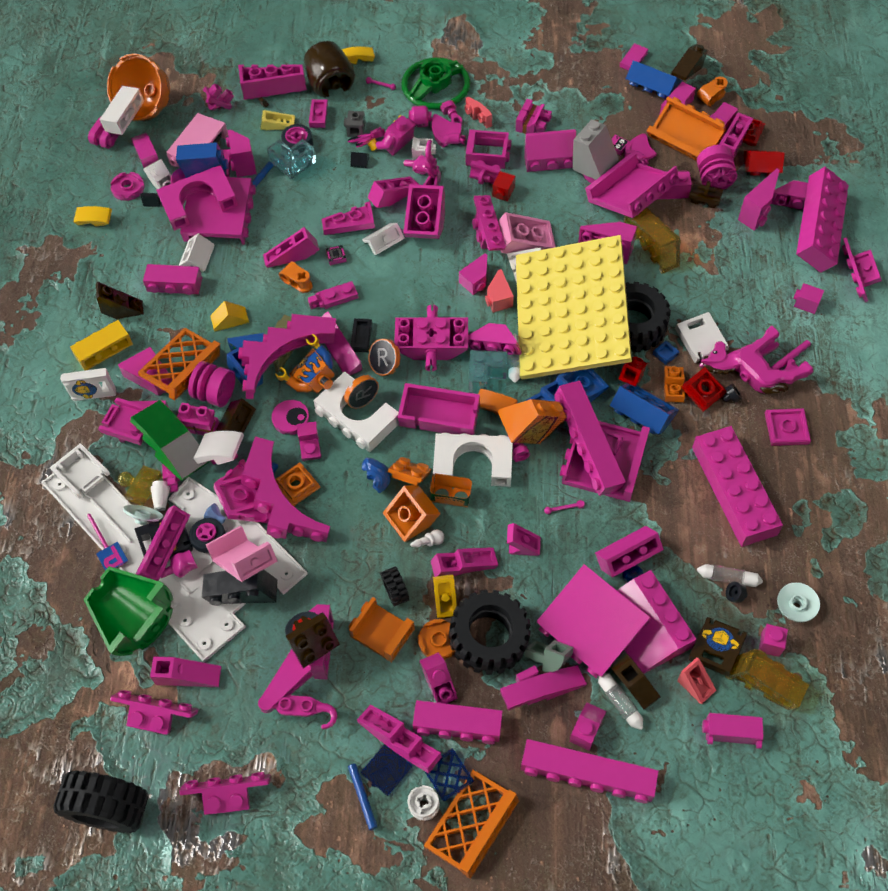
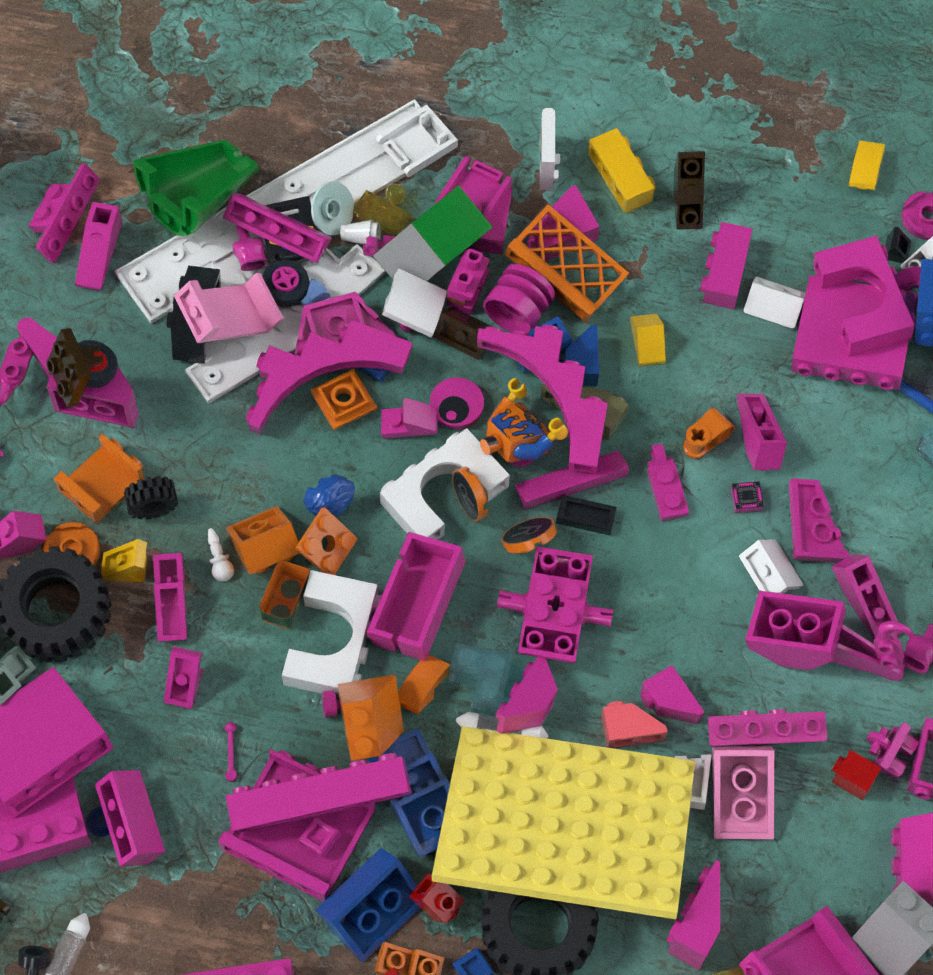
camera: 95 degrees right, 5 degrees up
piece [87,514,129,571] -> none

